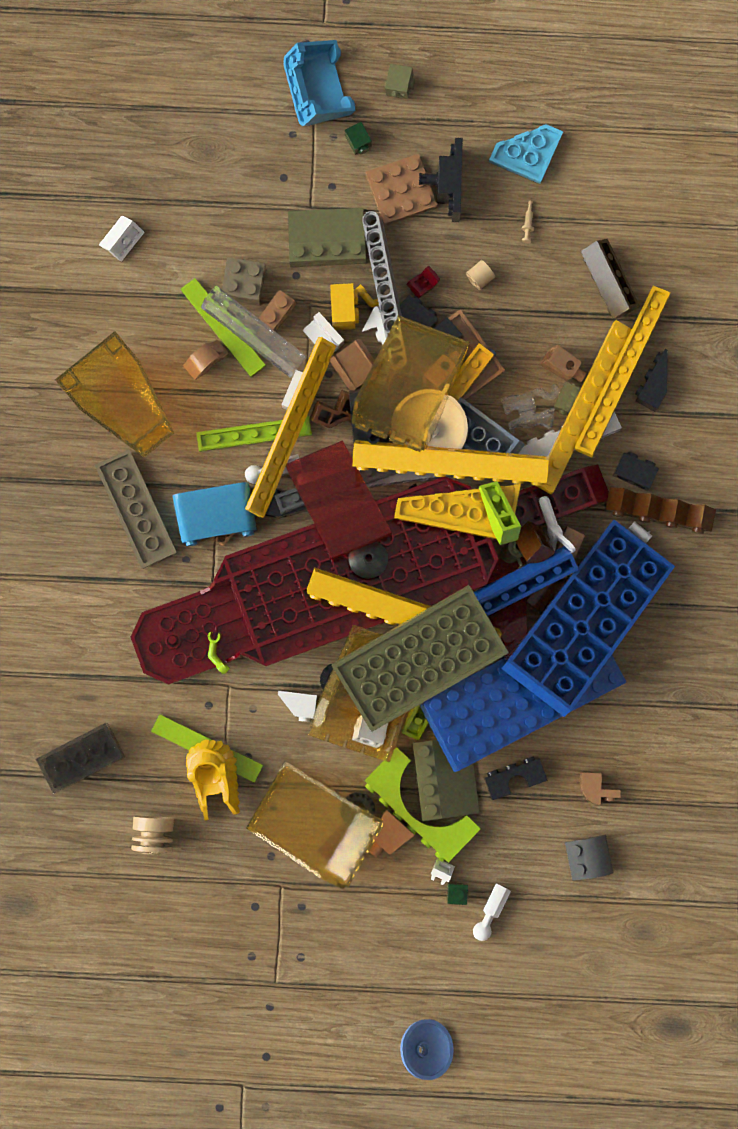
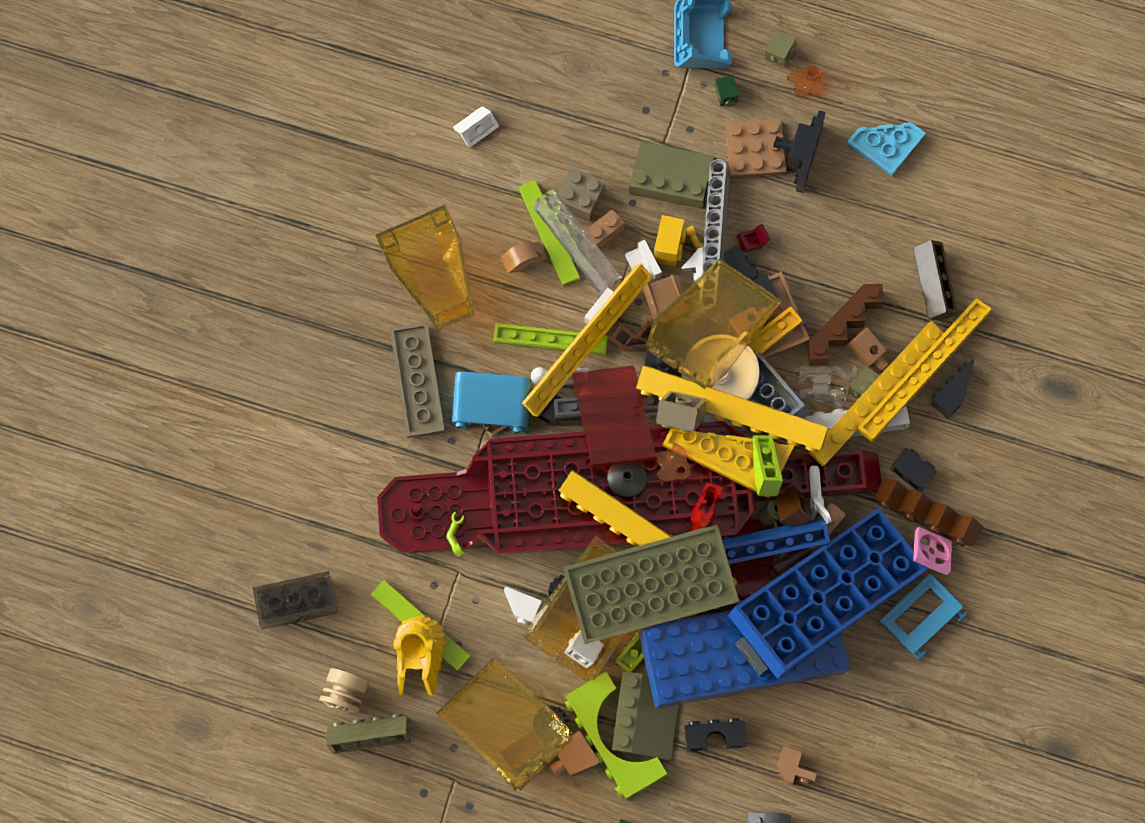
camera: 20 degrees right, 10 degrees down
white tile [431,858,455,885] -> none
tan piece [466,260,495,290] -> none
tan piece [522,200,534,244] -> none
white pin [628,521,652,543] -> none
none -> olive slope [326,714,411,753]
none -> clear orange plate [655,443,691,481]
none -> dark tan brick [656,391,707,432]
none -> red animal [691,482,723,530]
none -> dark grey tile [735,637,768,676]
none -> clear orange plate [787,65,823,97]
none -> reddish brown brick [808,284,884,366]
none -> dark azure piece [880,573,968,661]
none -> bright pink piece [913,527,952,575]

